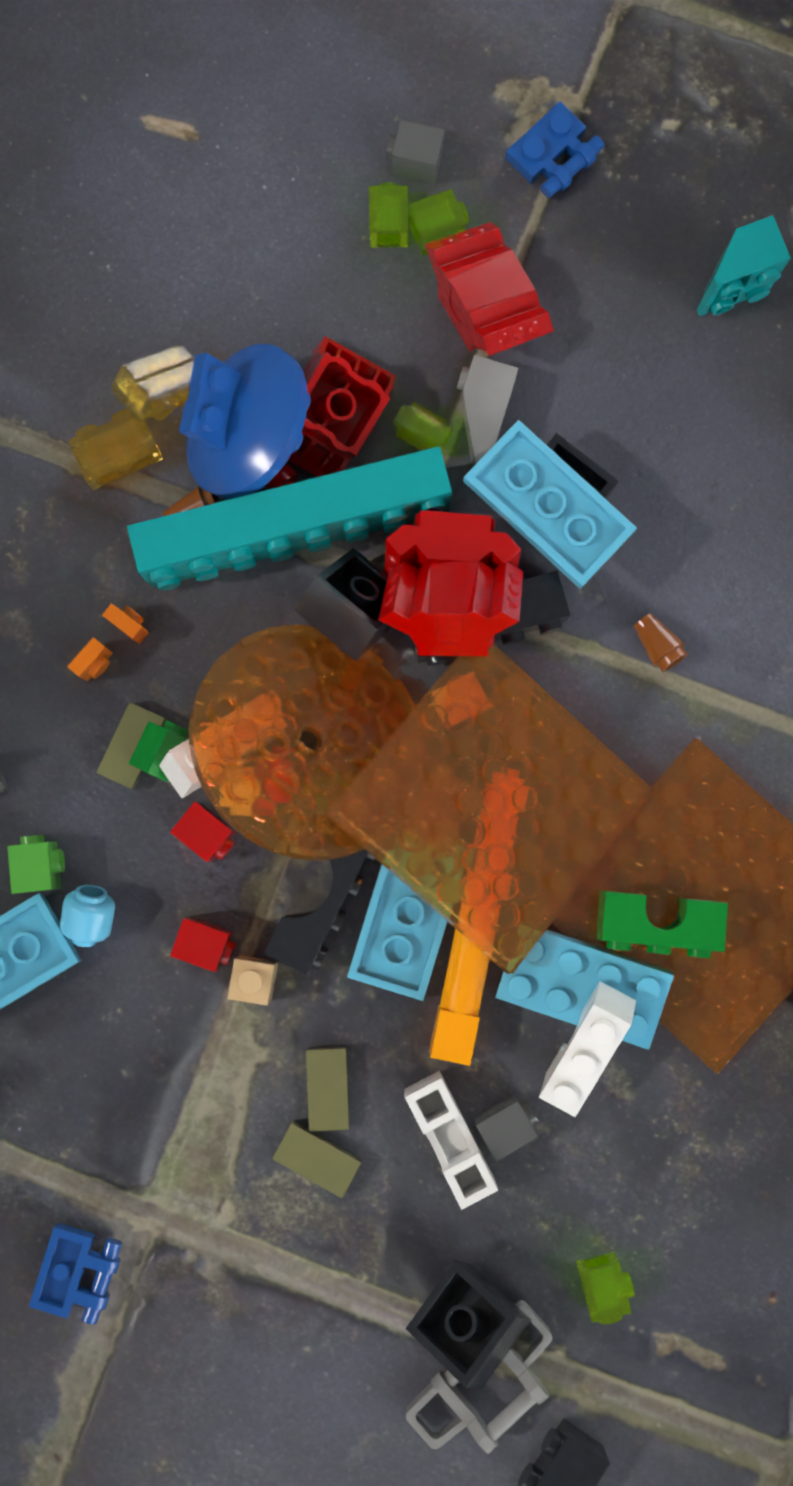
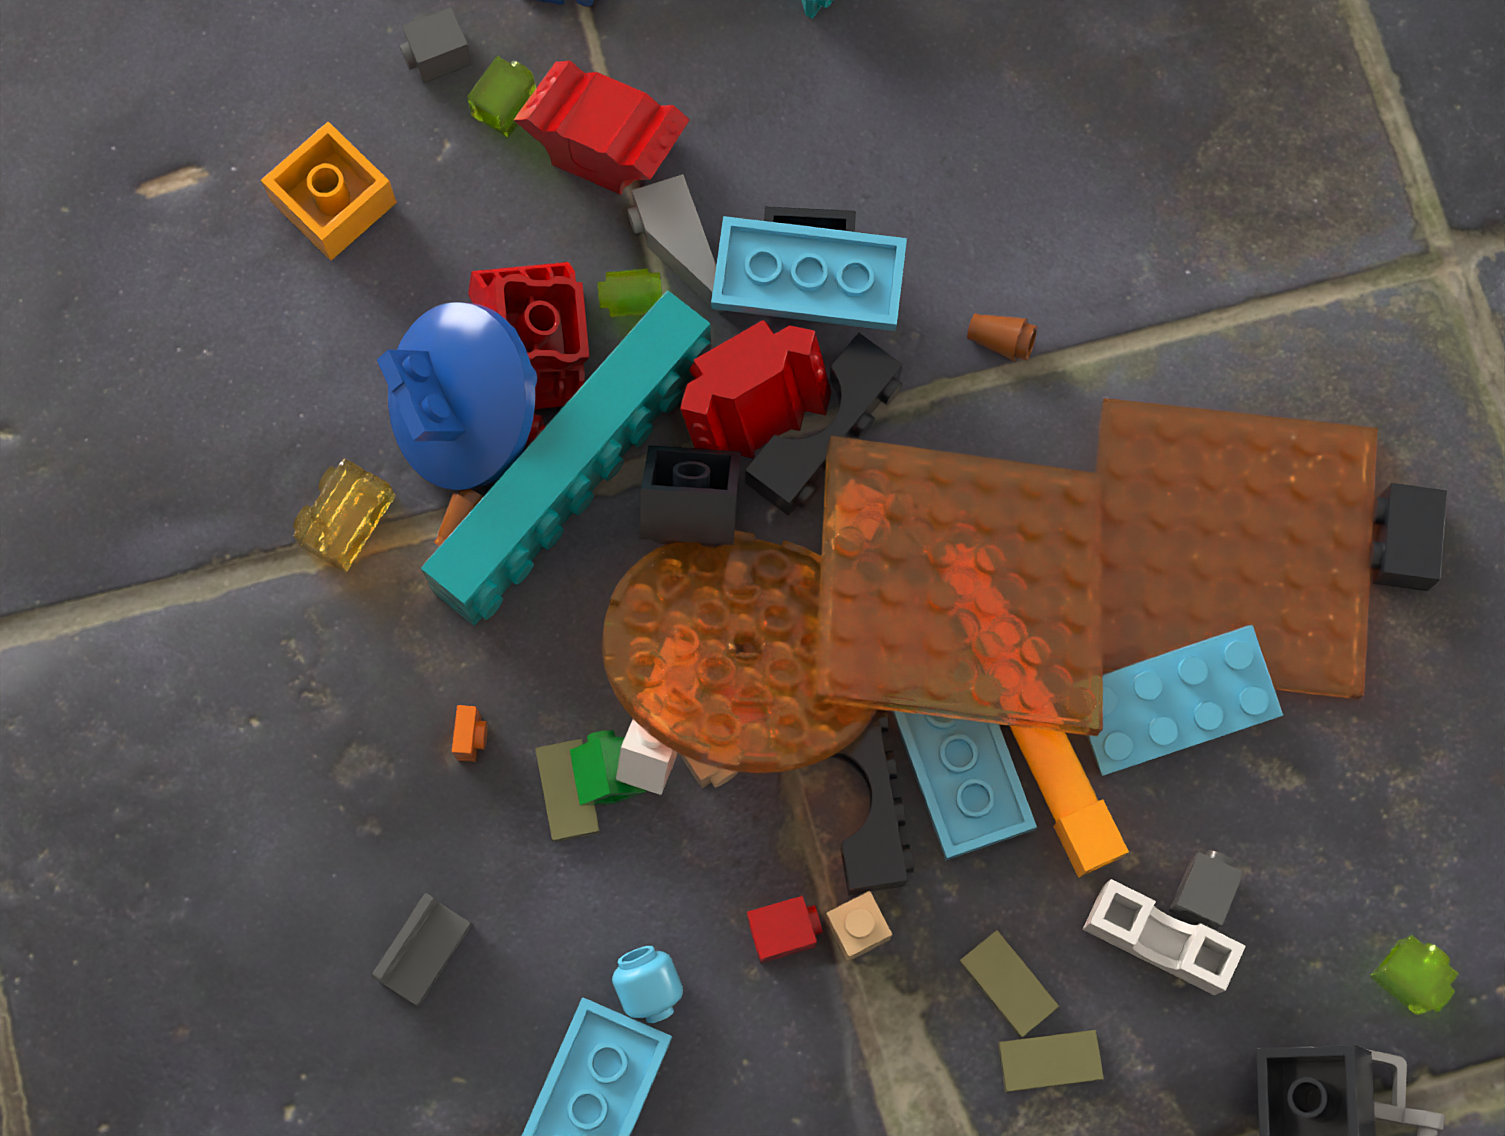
camera: 35 degrees left, 10 degrees down
bright green brick [7,835,65,894] -> none
orange plate [102,603,149,645] -> none
clear yellow brick [112,345,194,422] -> none
red brick [170,801,237,862] -> none
clear neon green brick [369,182,408,248] -> none
red slope [379,561,524,657] -> none
white arch [539,981,636,1117] -> none
green arch [596,890,728,959] -> none
none -> light orange brick [261,122,397,261]

